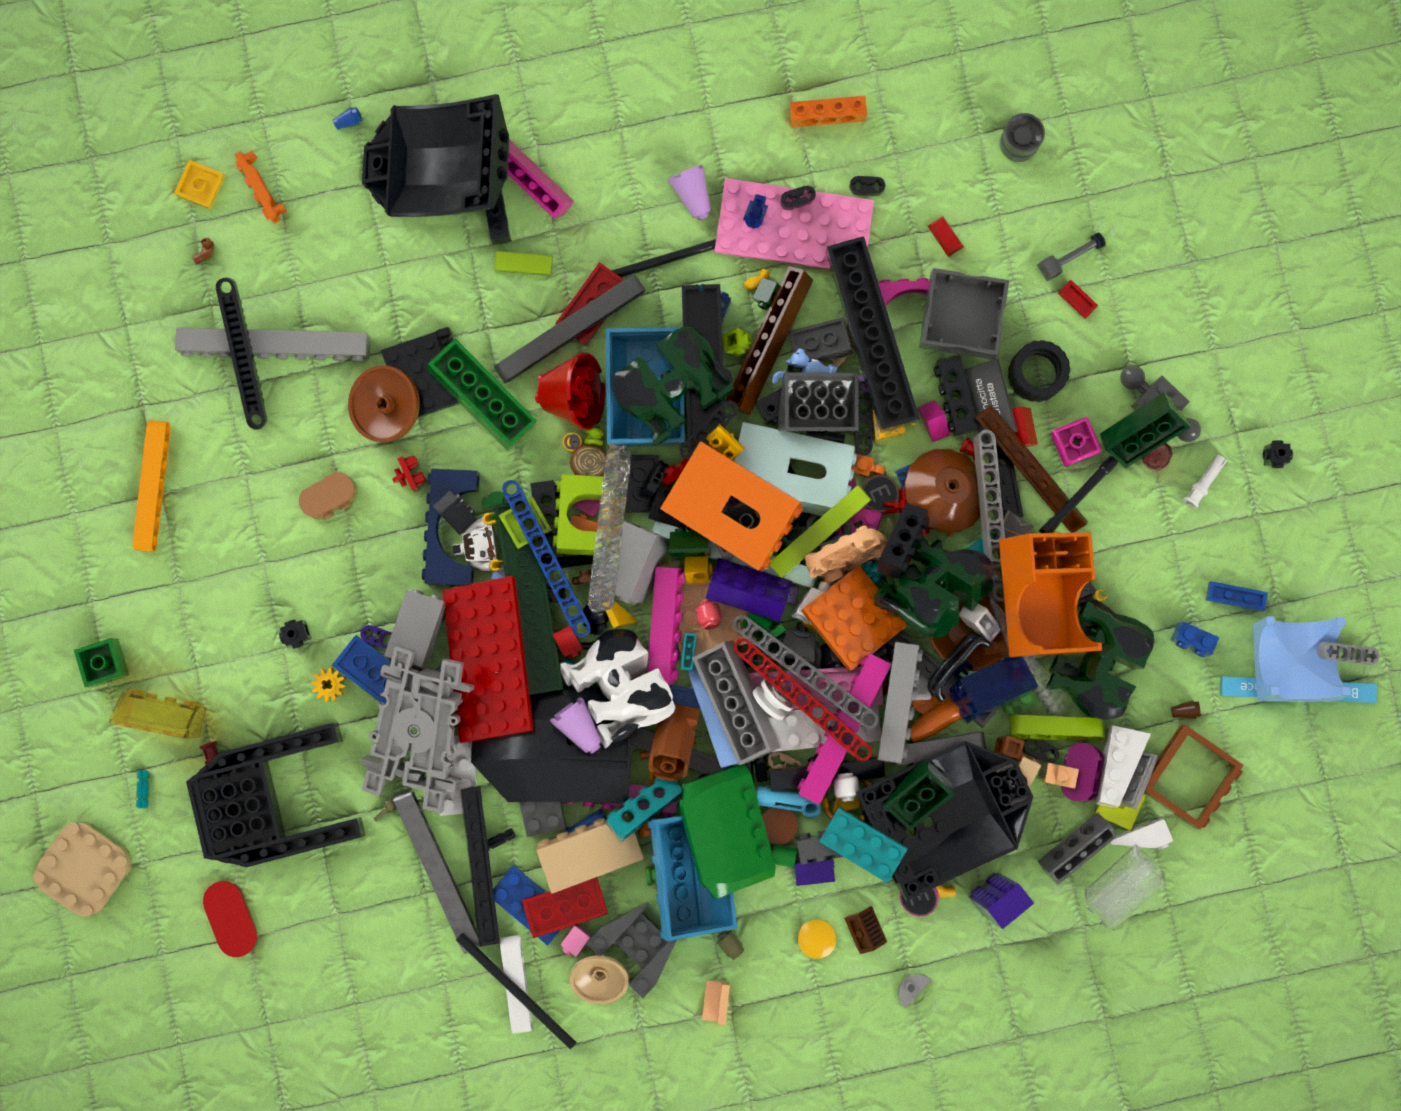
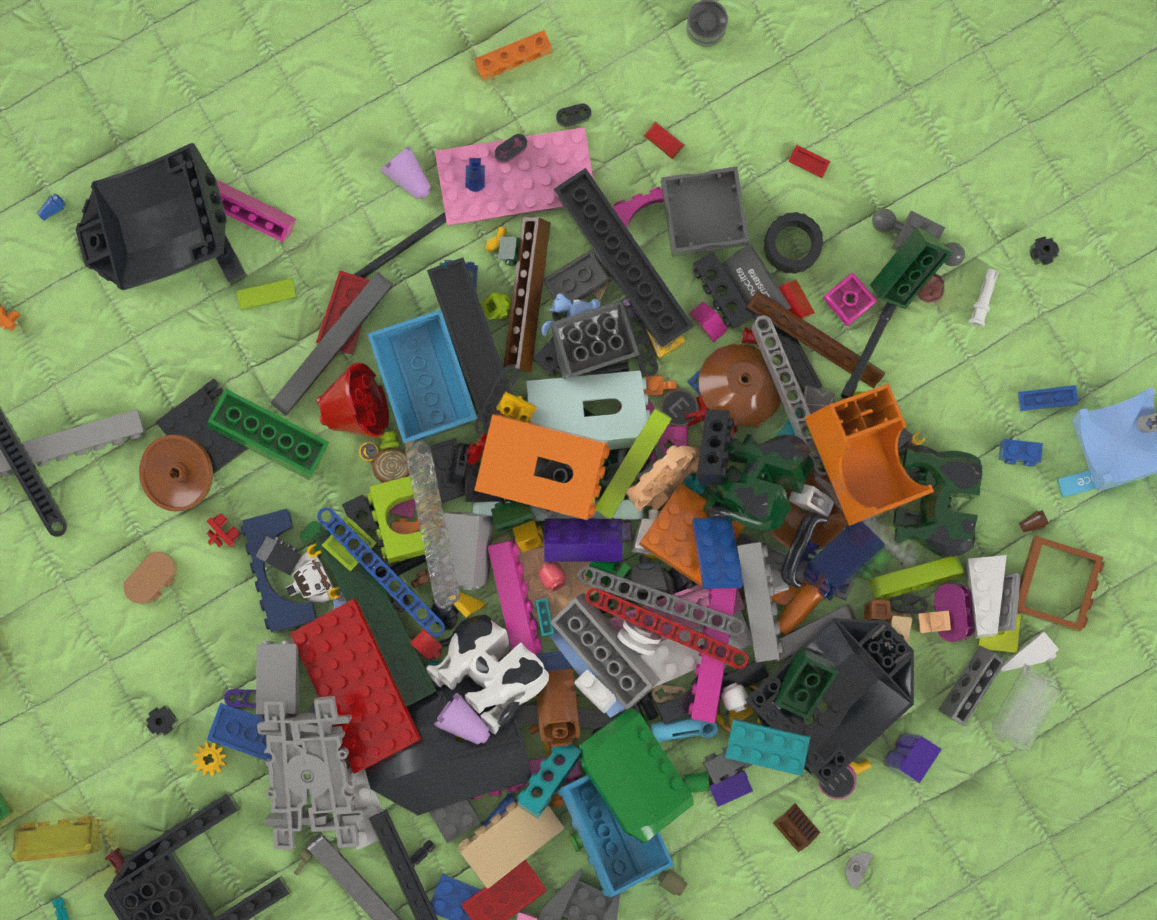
camera: 20 degrees left, 0 degrees up
dark green animal [613,326,734,447] -> none
dark orange tile [762,807,798,845] -> none
yellow dish [798,919,836,959] -> none
dark grey piece [1037,232,1106,281] -> none
none -> white brick [574,670,616,713]
none -> blue plate [692,518,743,589]

